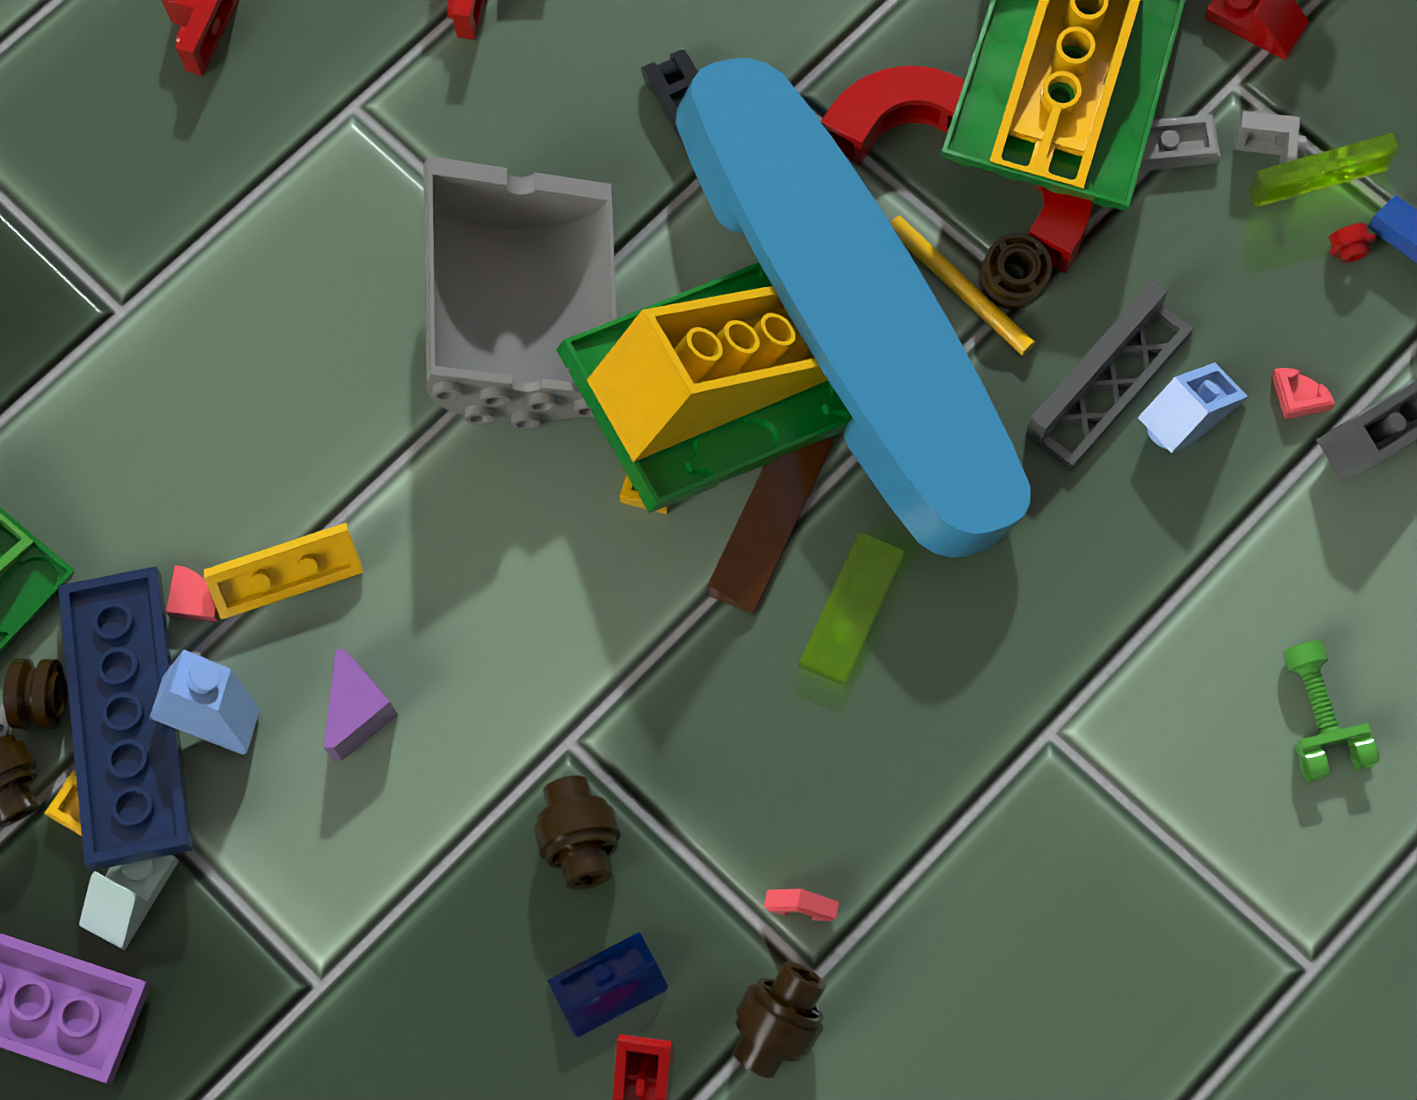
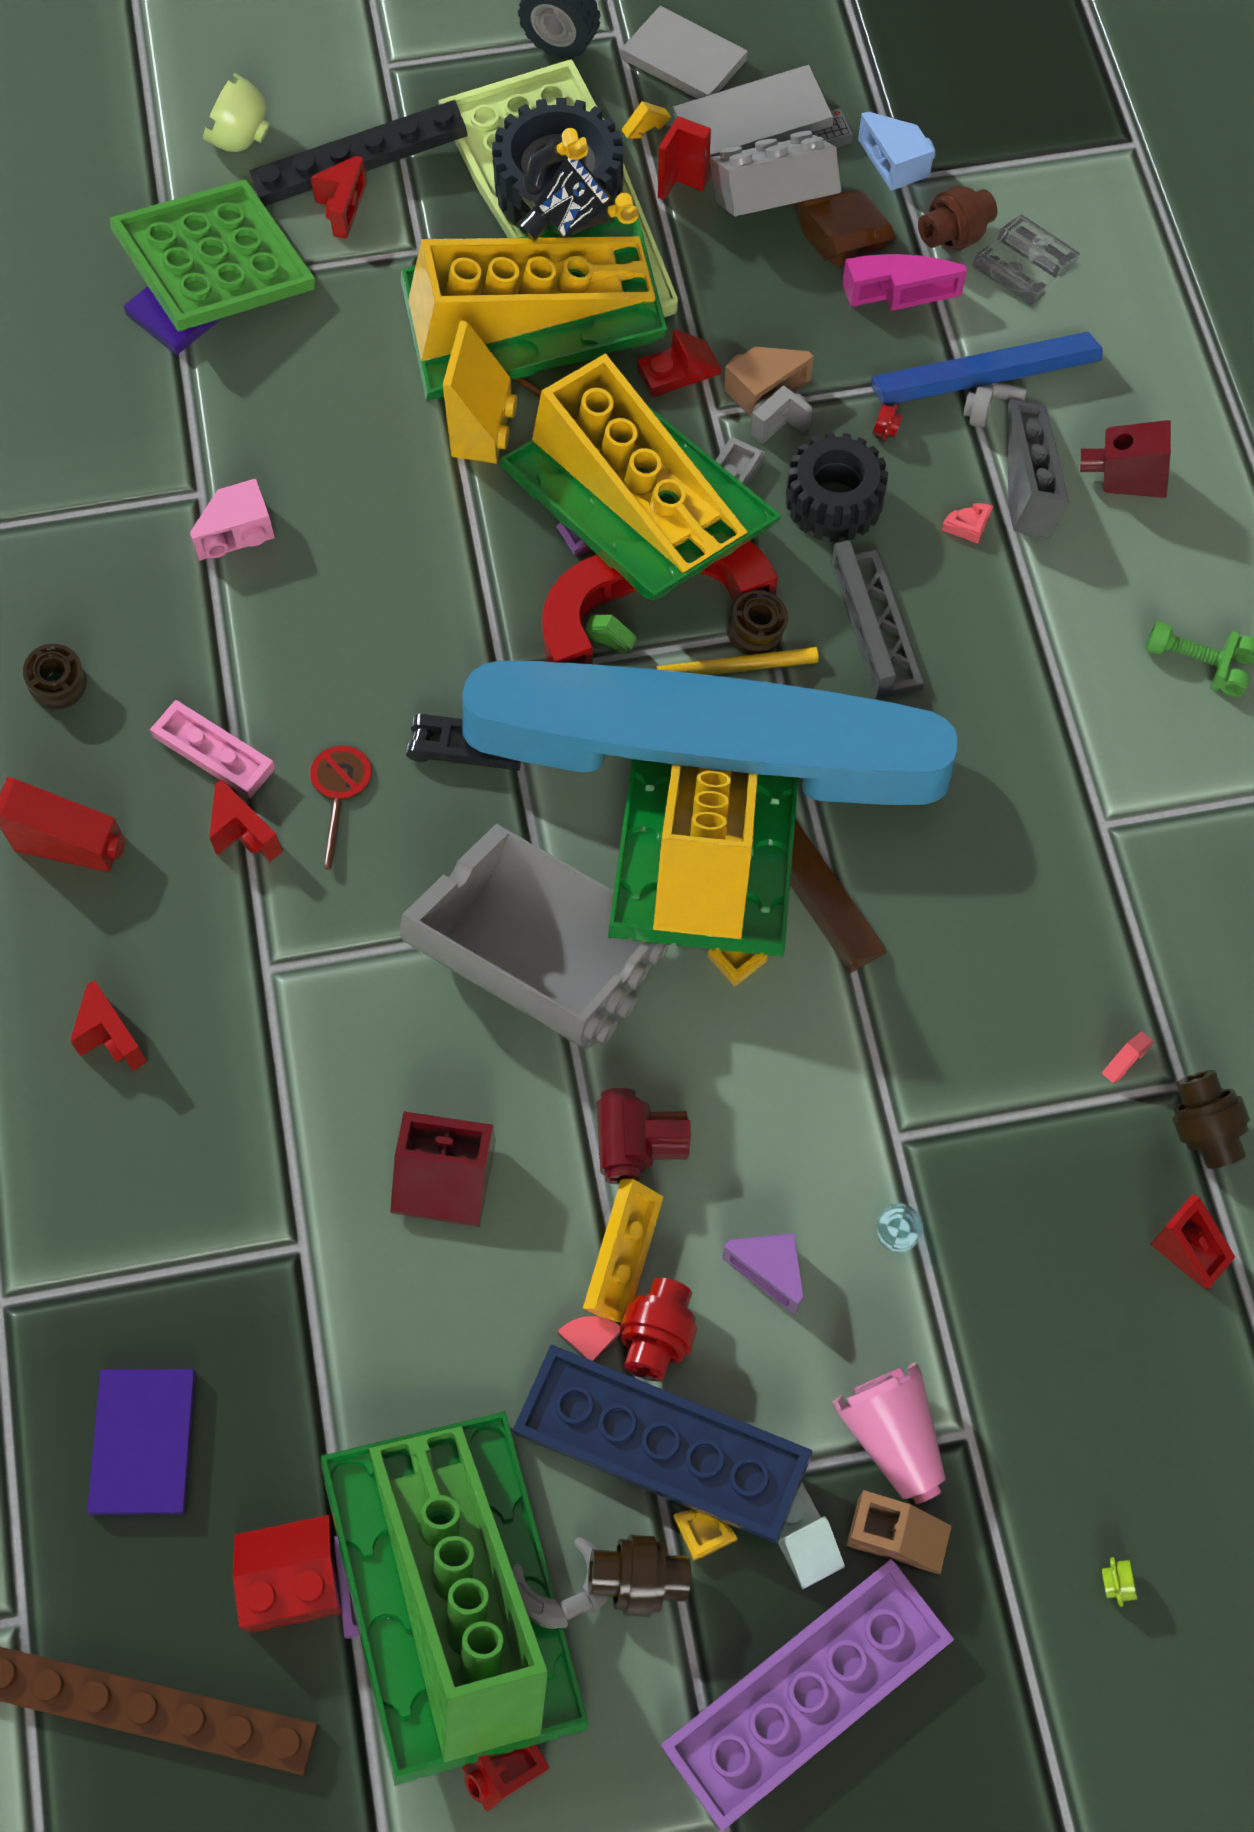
camera: 60 degrees left, 5 degrees down
dark brown wheel [3,658,67,730] -> none
light blue slope [150,650,260,756] -> none
dark brown piece [534,776,621,890] -> none
clear blue slope [547,932,668,1037] -> none
clear neon green tile [799,532,905,687] -> none
light blue slope [1138,362,1248,453] -> none
clear neon green tile [1248,133,1399,207] -> none
none -> piece [310,745,372,870]
none -> dark red slope [390,1111,496,1227]
none -> bright green tile [584,615,637,654]
none -> dark red piece [597,1088,691,1185]
none -> red piece [620,1278,698,1381]
none -> medium nougat slope [724,347,814,417]
none -> black tyre [786,433,888,542]
none -> bright pink cone [832,1363,946,1504]
none -> medium nougat slope [846,1490,951,1574]
none -> clear light blue tile [876,1204,923,1252]

